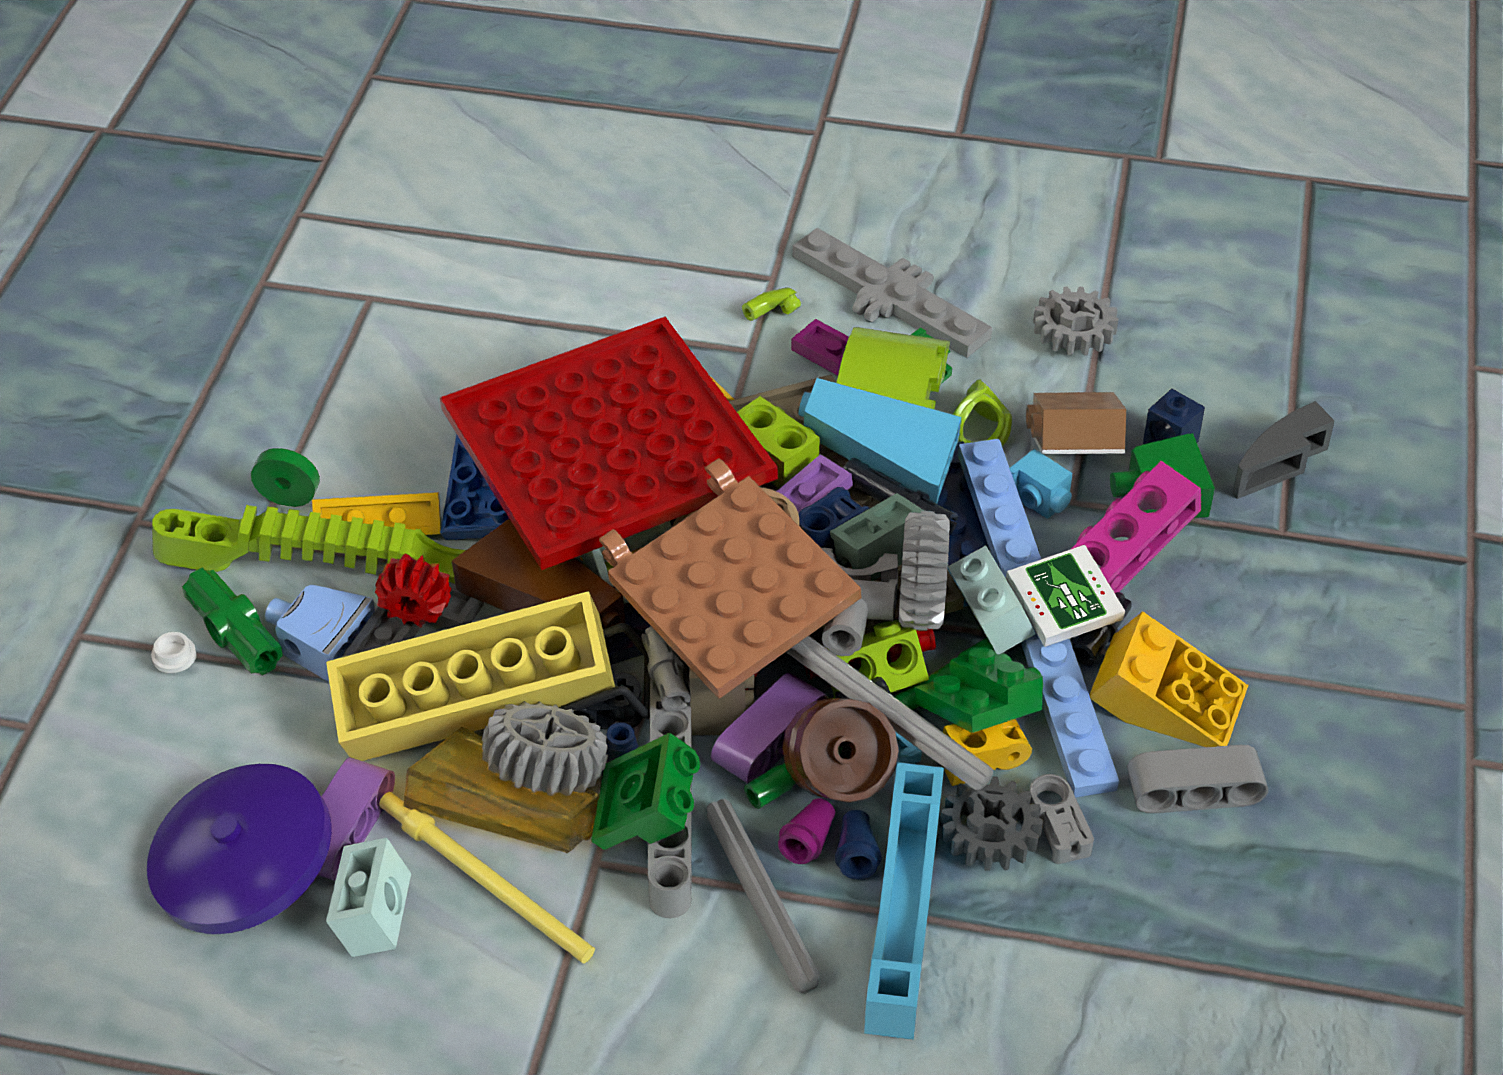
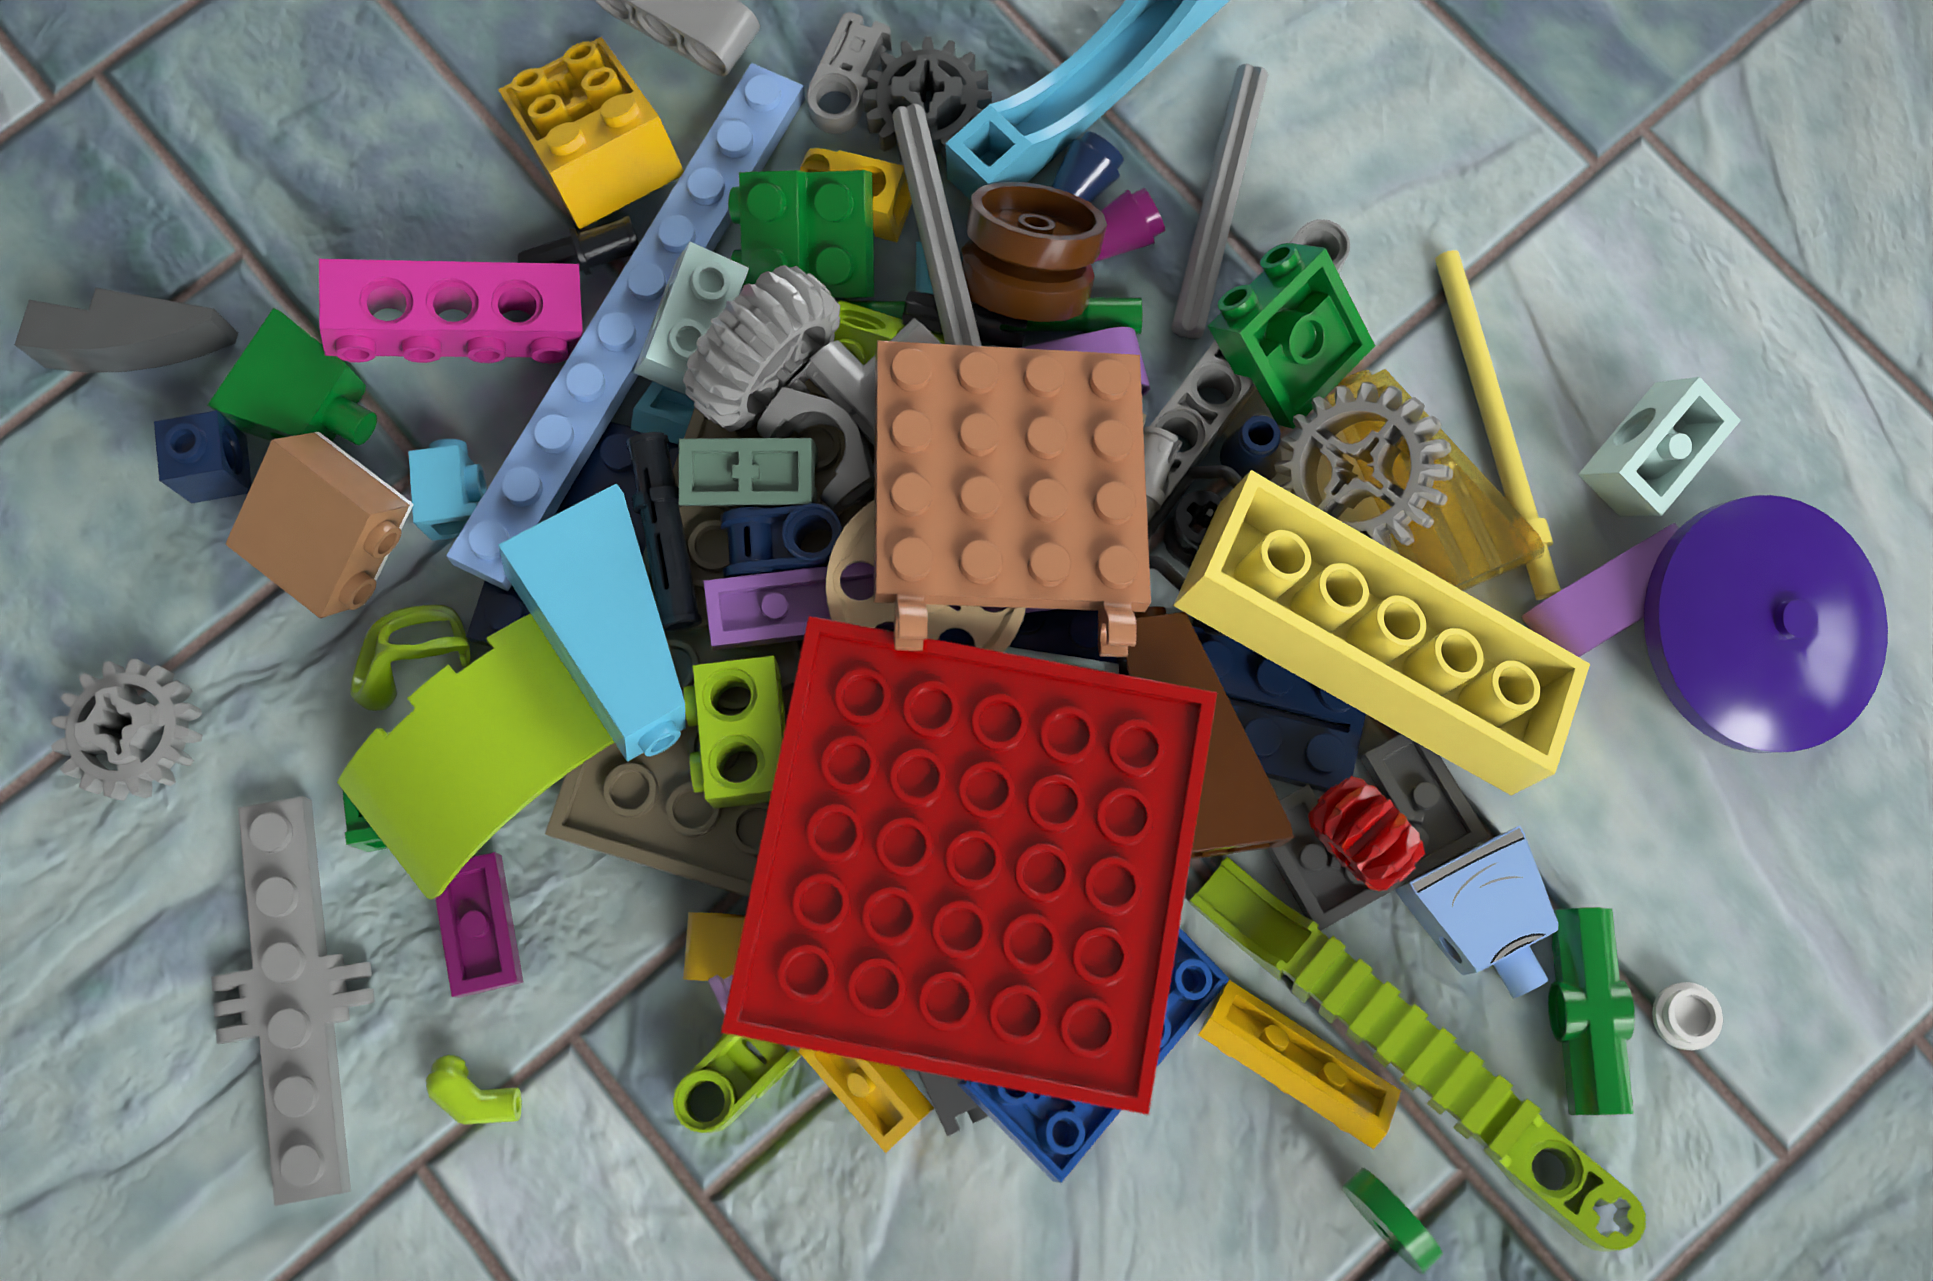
camera: 140 degrees left, 30 degrees up
tile [1006,545,1125,647] -> none

